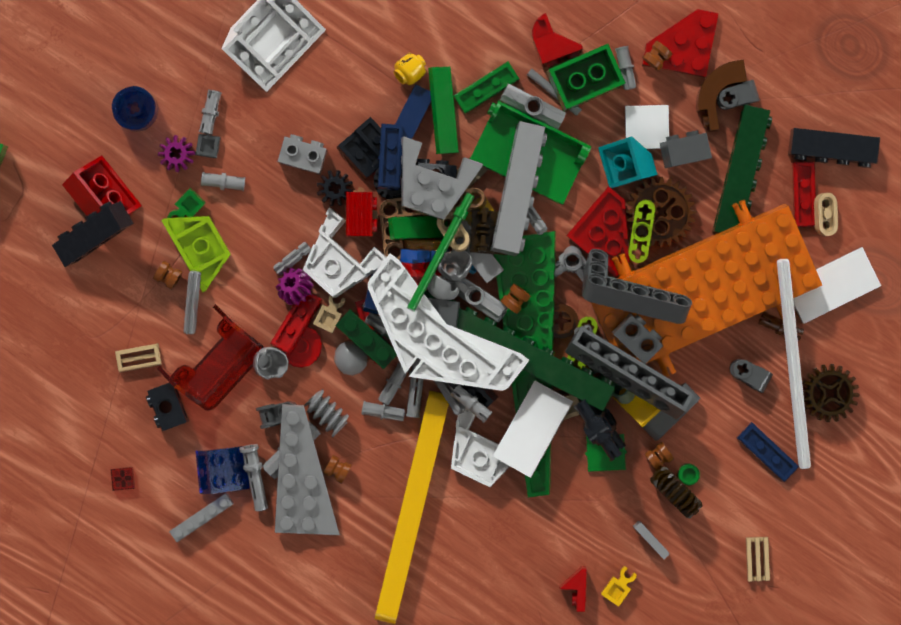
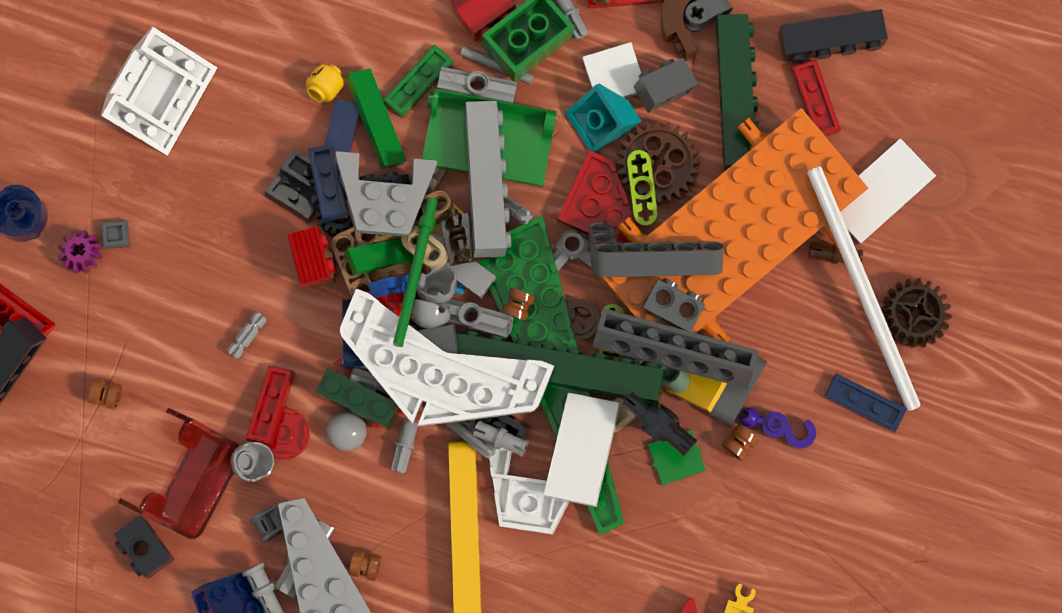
camera: 15 degrees left, 10 degrees down
tan tile [115,343,162,372] -> none
lime wing [161,216,231,292] -> none
green plate [167,188,206,218] -> none
light grey axle [183,271,201,334] -> none
light grey pin [199,90,222,135] -> none
light grey pin [201,172,245,191] -> none
magenta gear [275,268,314,306] -> none
light grey brick [277,134,327,175] -> none
white wing [303,207,387,298] -> none
light grey piece [304,390,349,437] -> none
tan plate [313,295,345,333] -> none
black gear [317,170,353,207] -> none
light grey axle [361,401,405,421] -> none
light grey pin [406,358,424,418] -> none
light grey tile [633,521,669,559] -> none
dark brown gear [650,466,703,518] -> none
green tile [678,463,700,486] -> none
dark grey piece [729,359,773,393] -> none
tan tile [746,537,770,581] -> none
tan plate [814,193,838,236] -> none
none -> dark purple piece [739,407,816,449]

